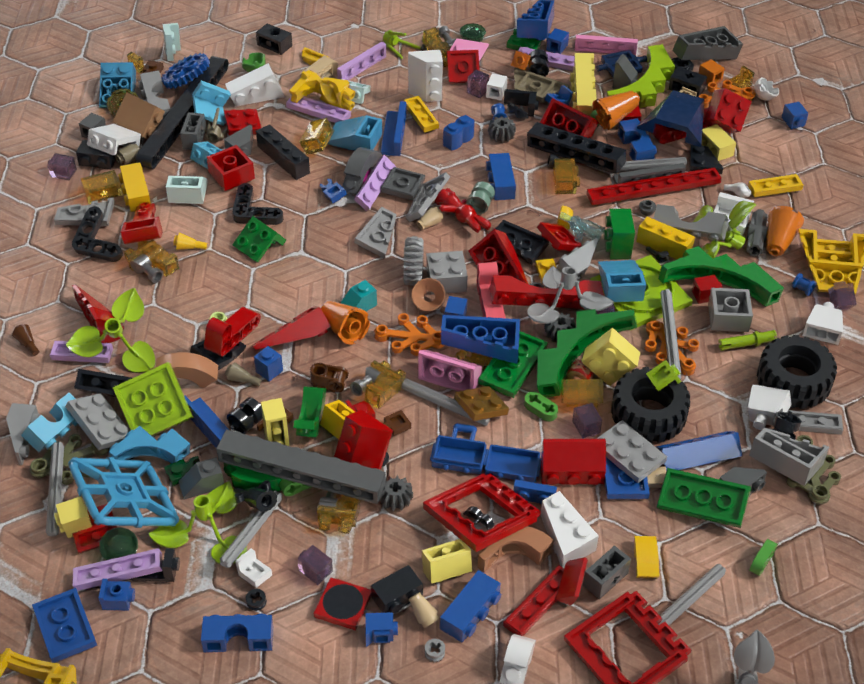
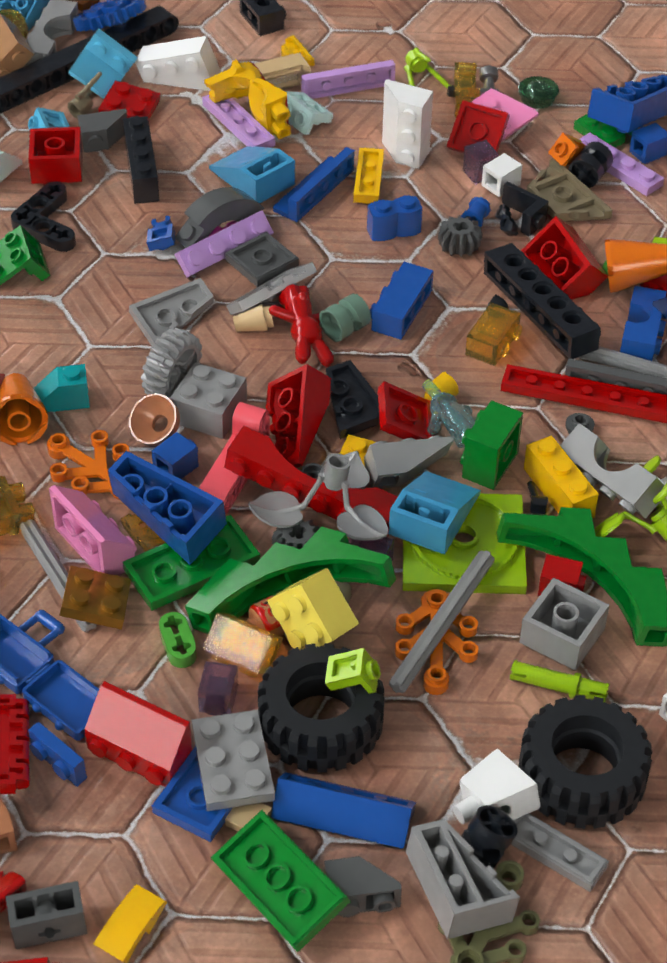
camera: 30 degrees right, 0 degrees up
dark grey brick [180,113,207,150] -> none
bright green hair [242,52,266,72] -> none
clear yellow brick [299,118,334,155] -> none
white wedge [541,491,599,568] -> none
blue bracket [545,85,573,106] -> none
light yellow wedge [570,53,597,116] -> none

